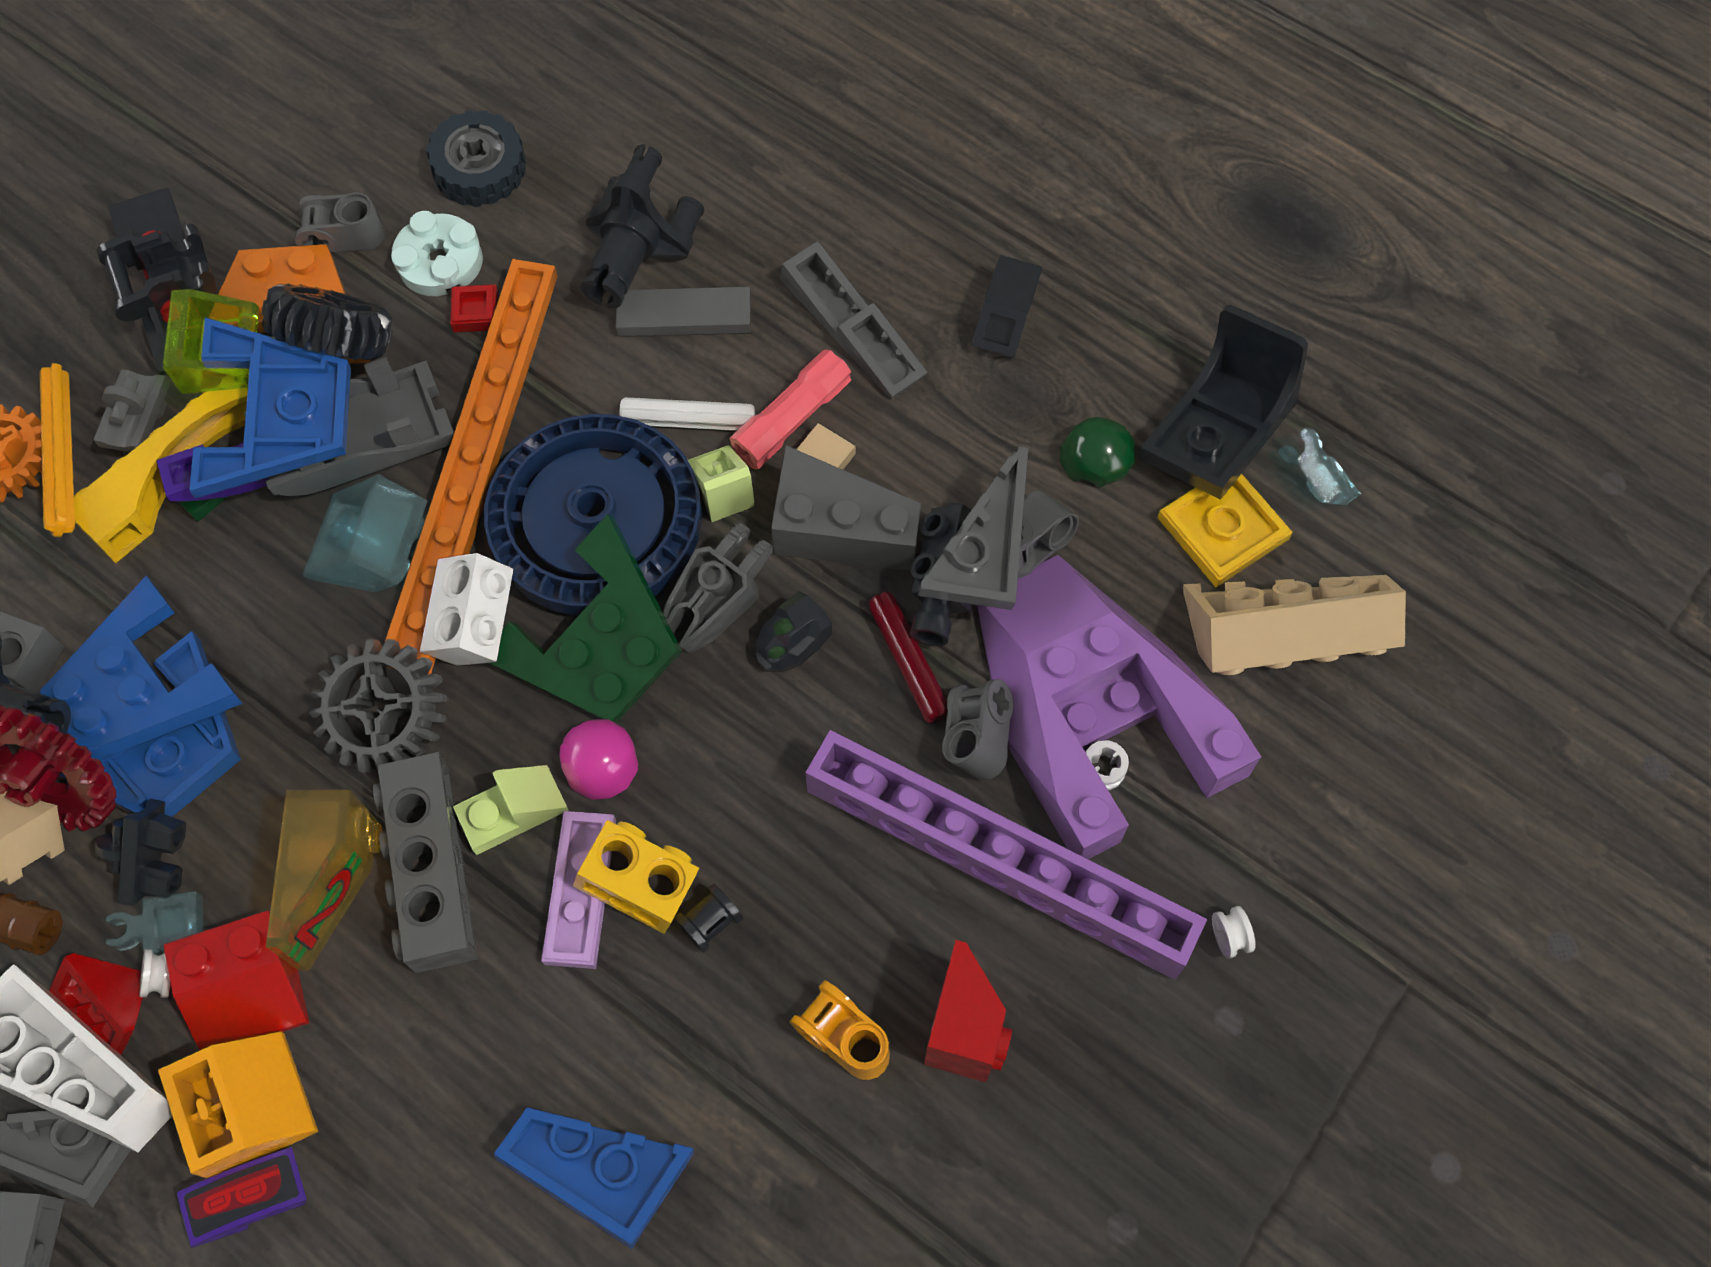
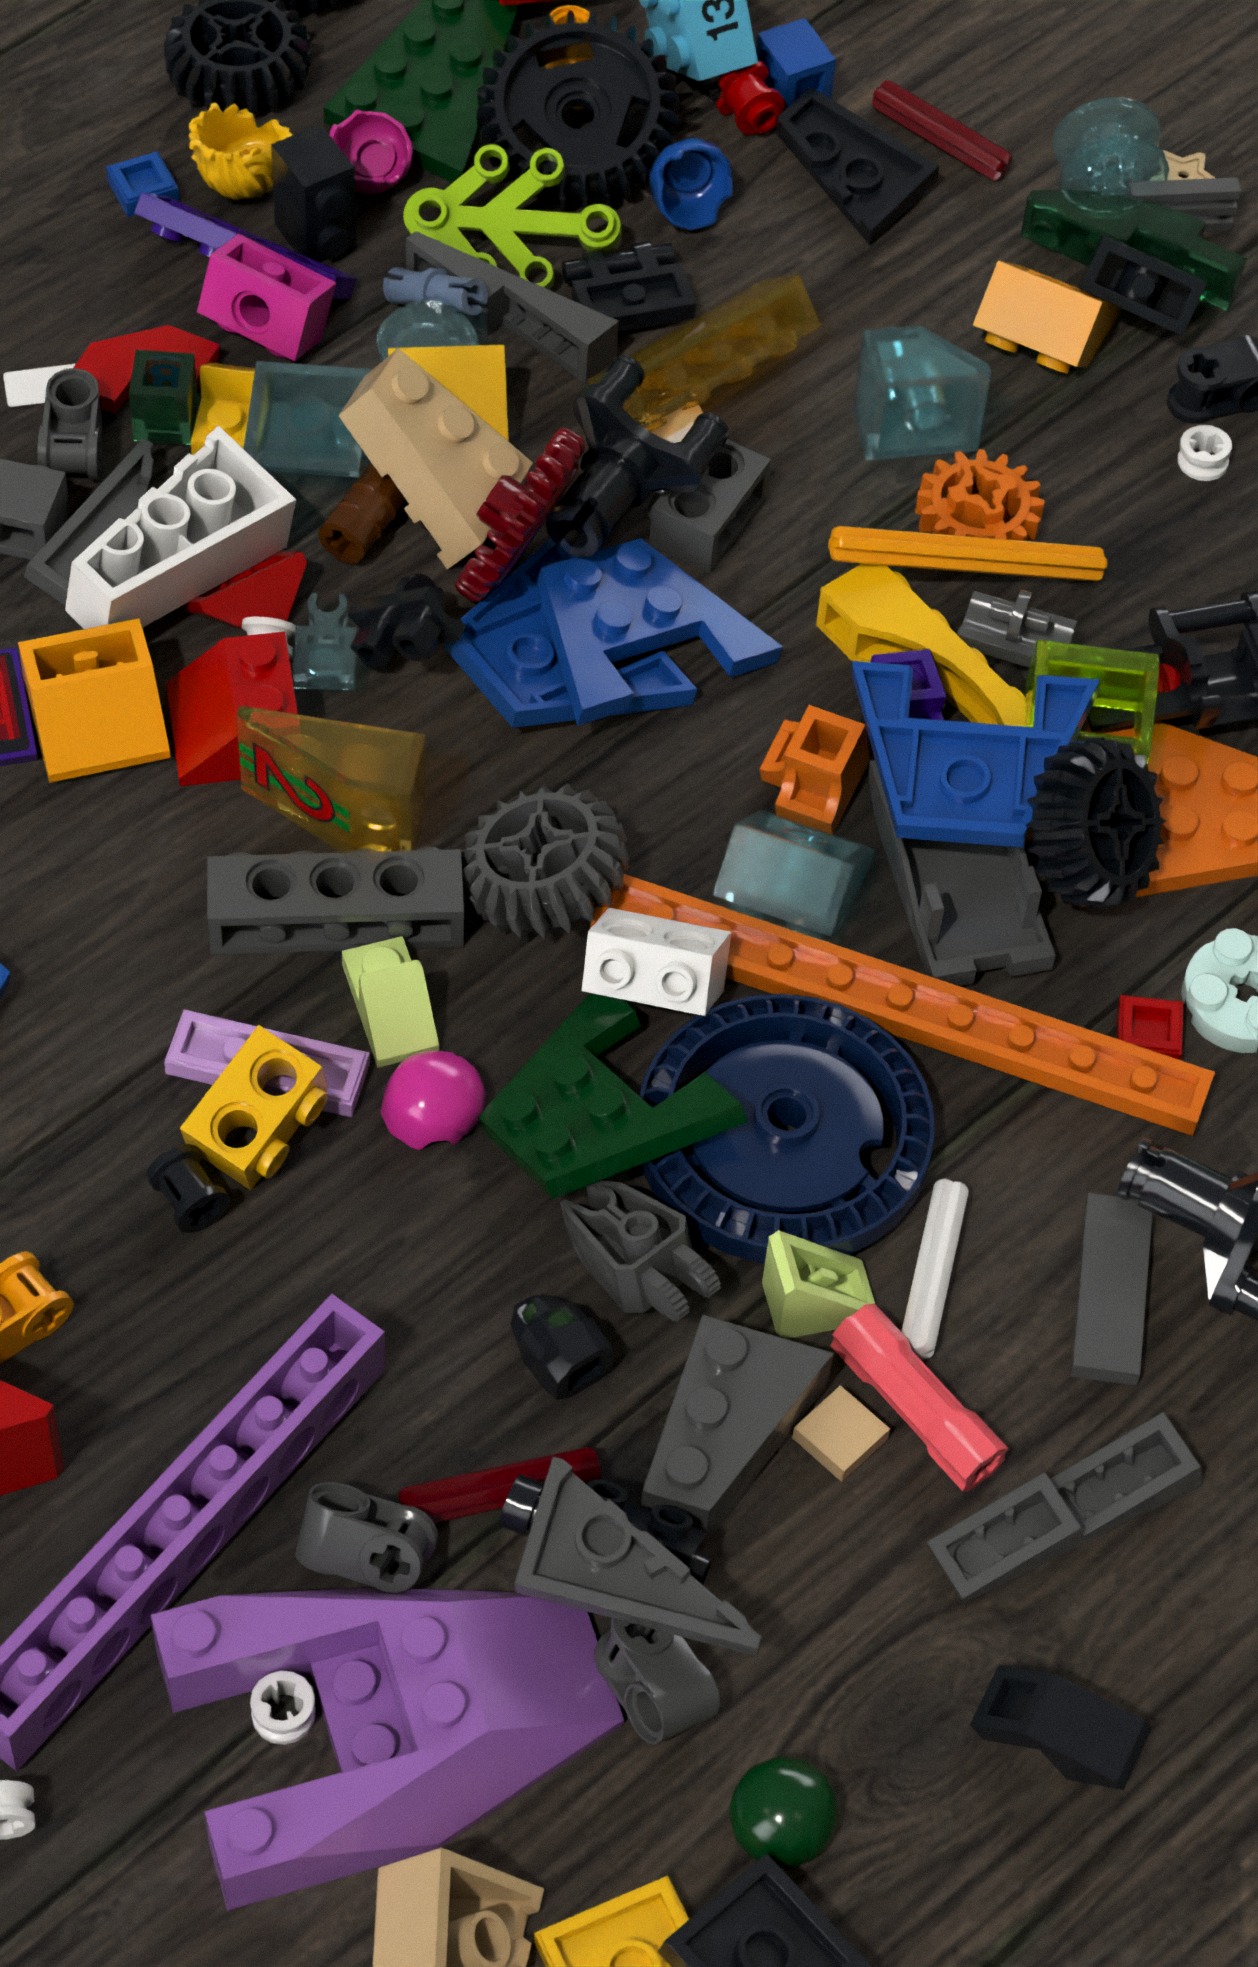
camera: 95 degrees right, 10 degrees down
none -> orange brick [759,705,870,836]

